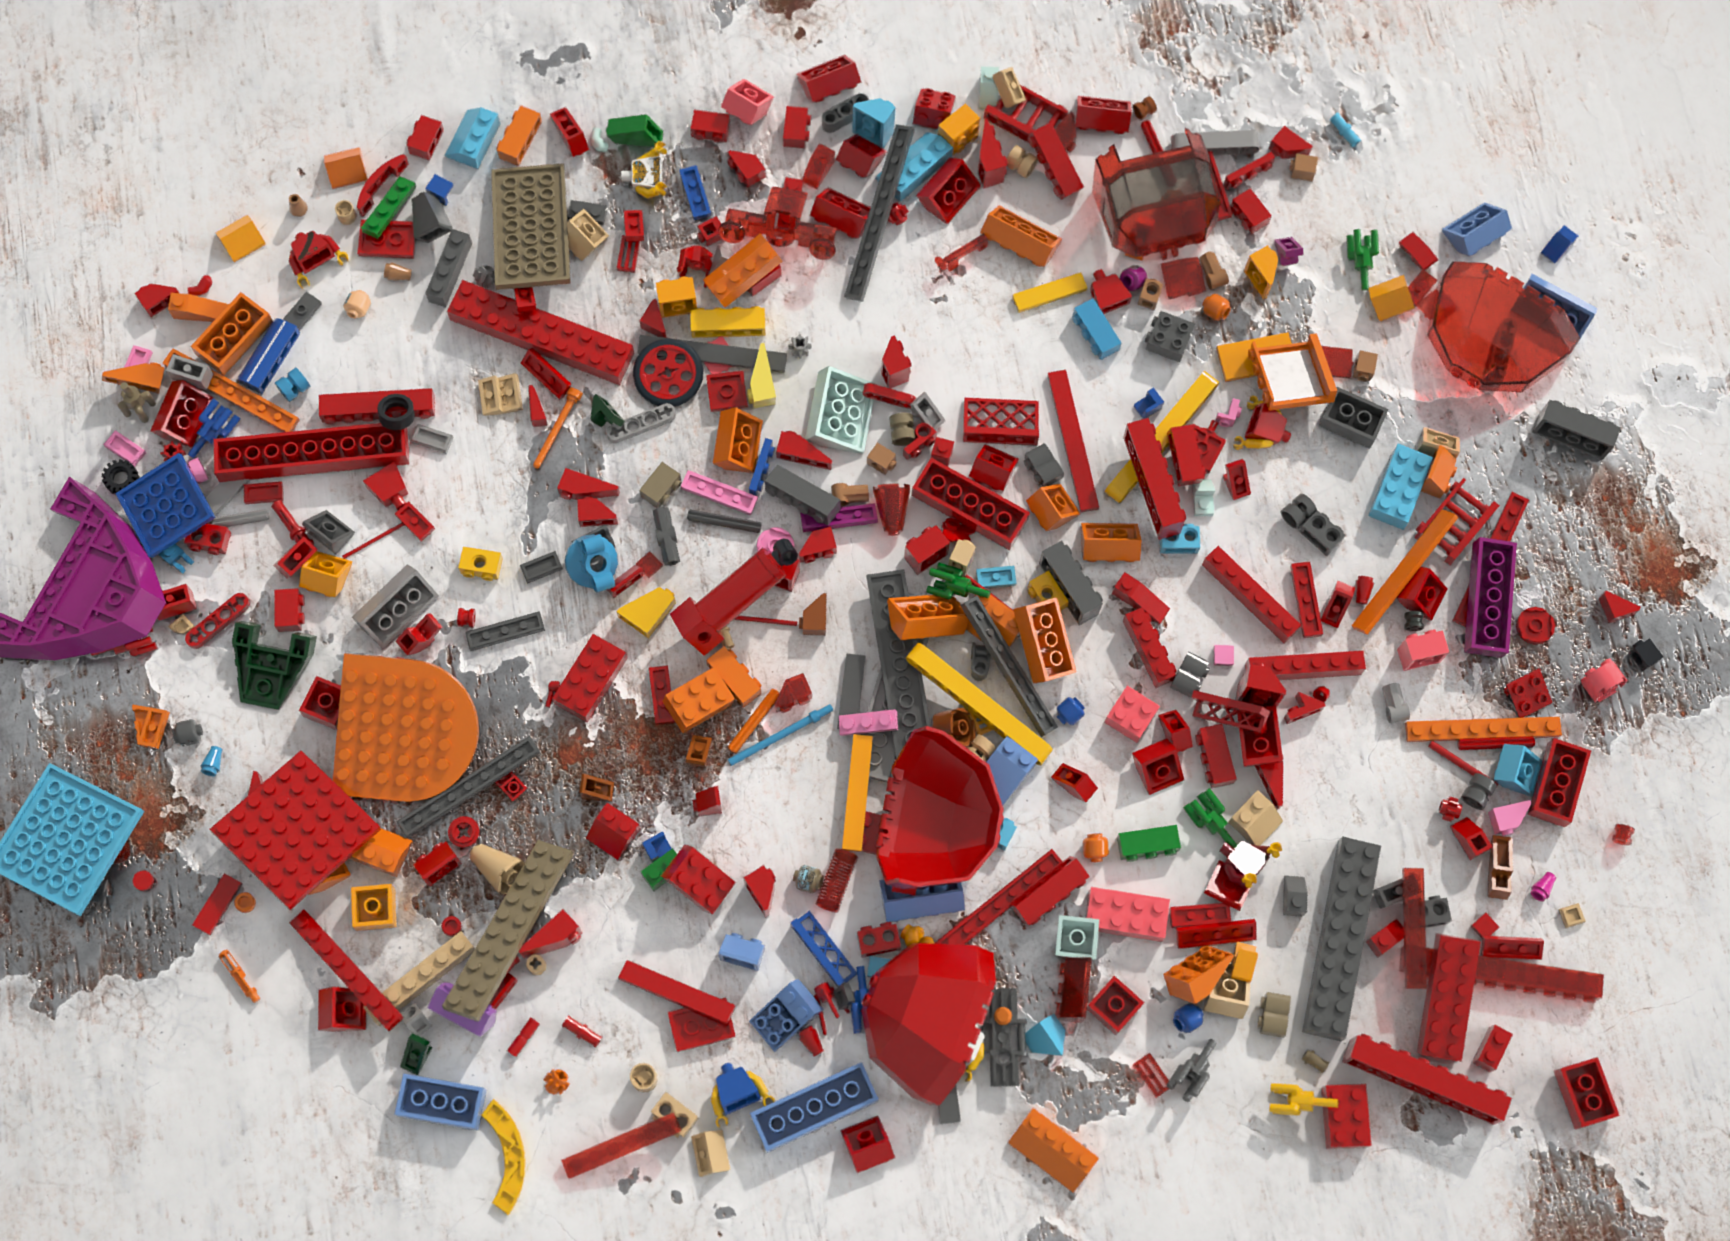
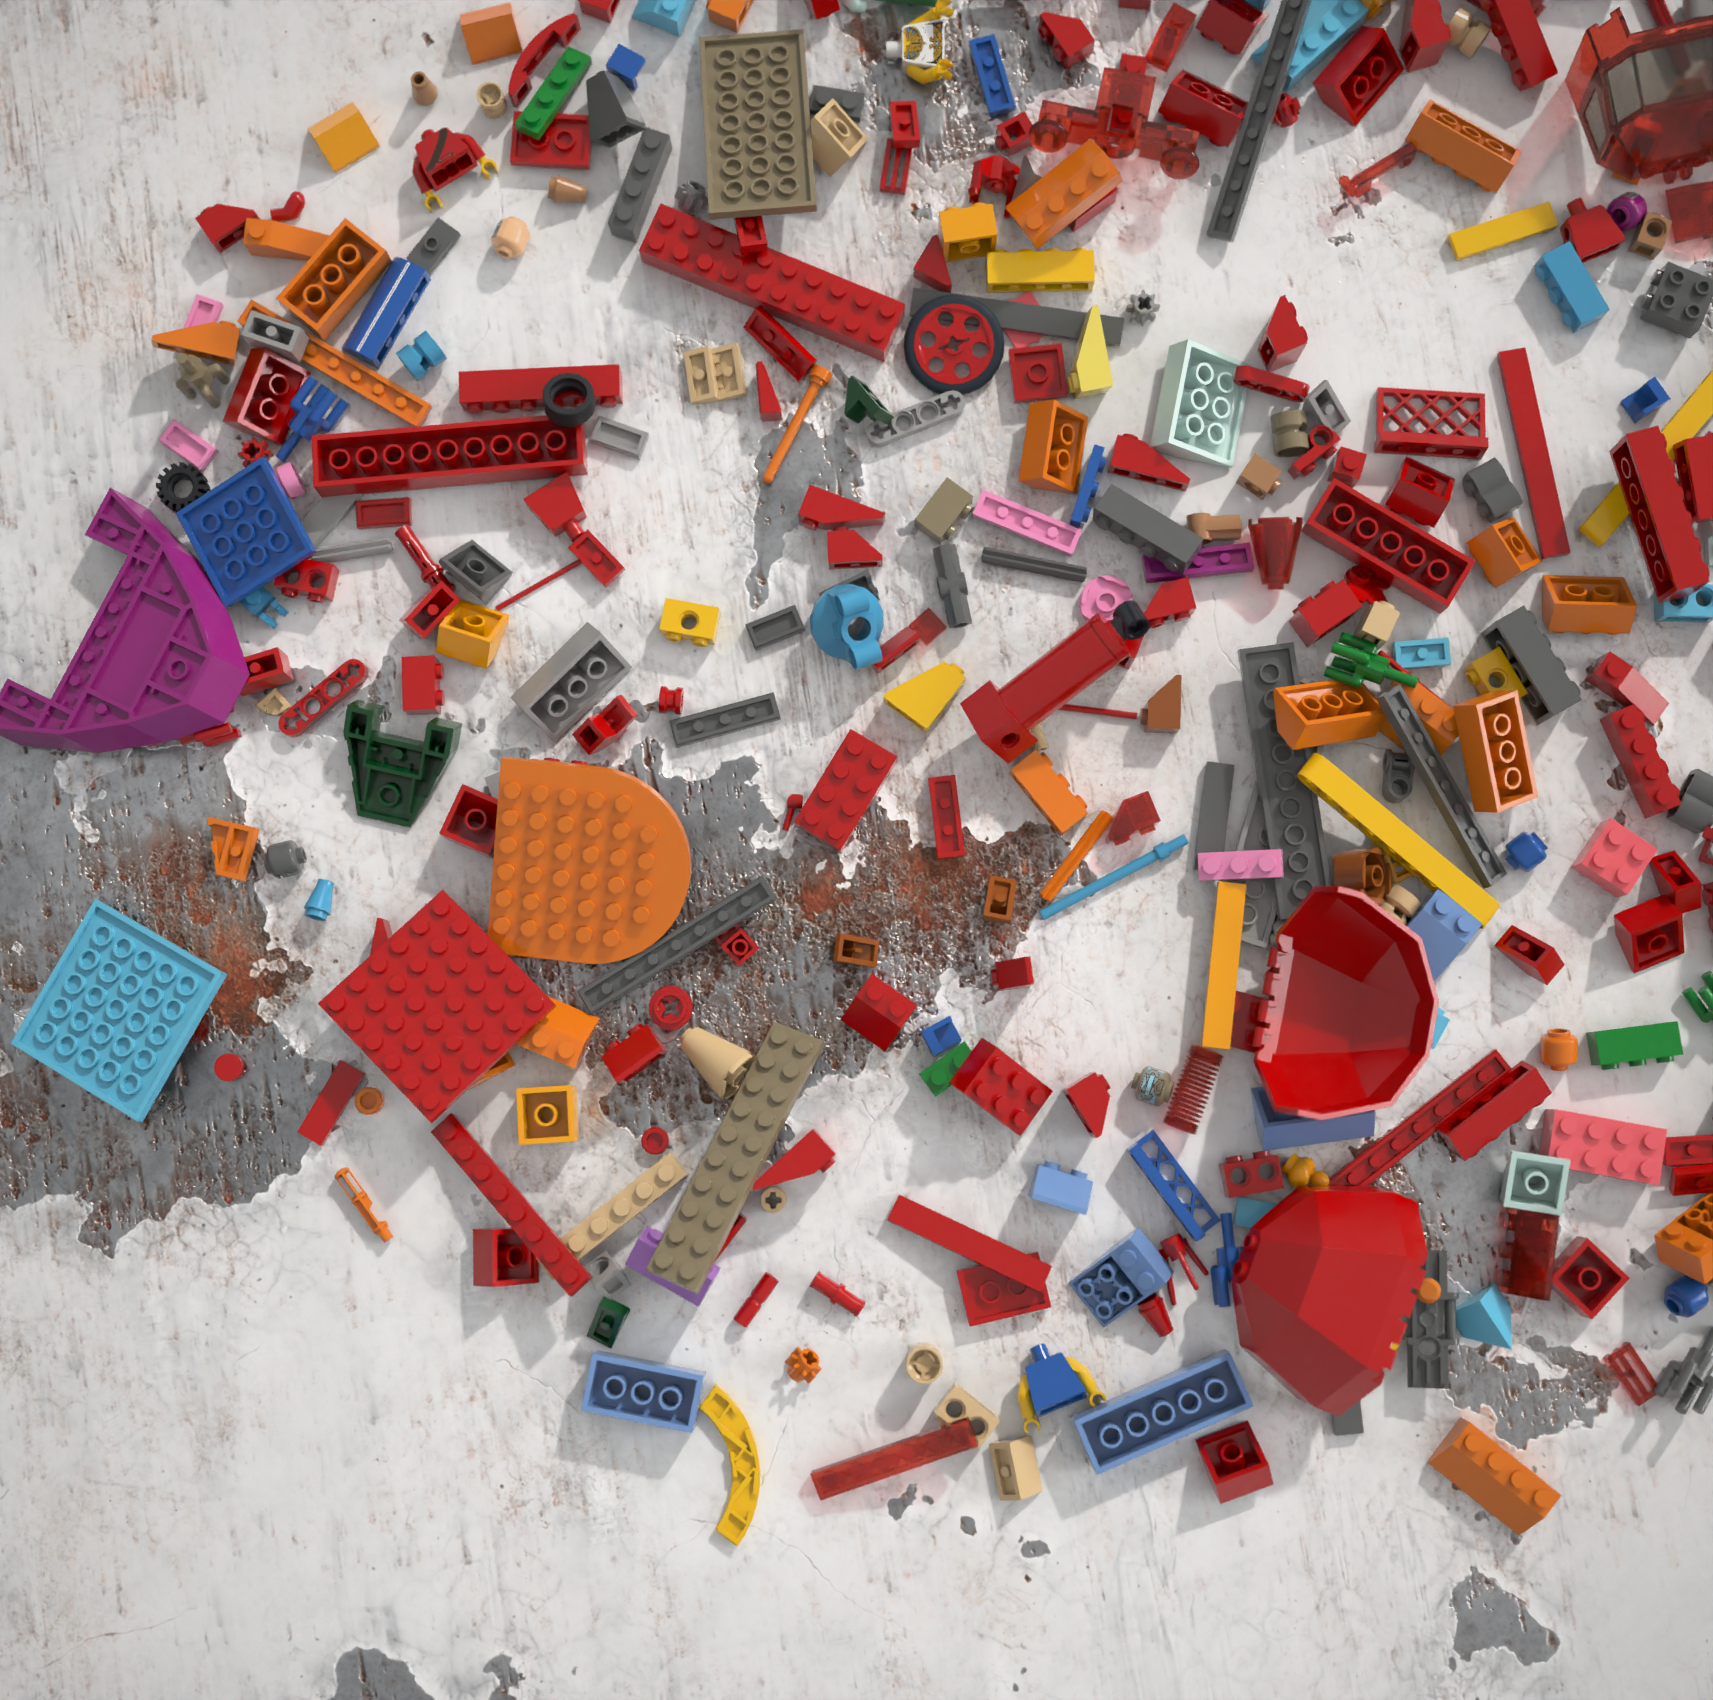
camera: 10 degrees right, 10 degrees up
orange brick [662,667,735,733] -> none
dark grey plate [833,983,855,1010] -> none

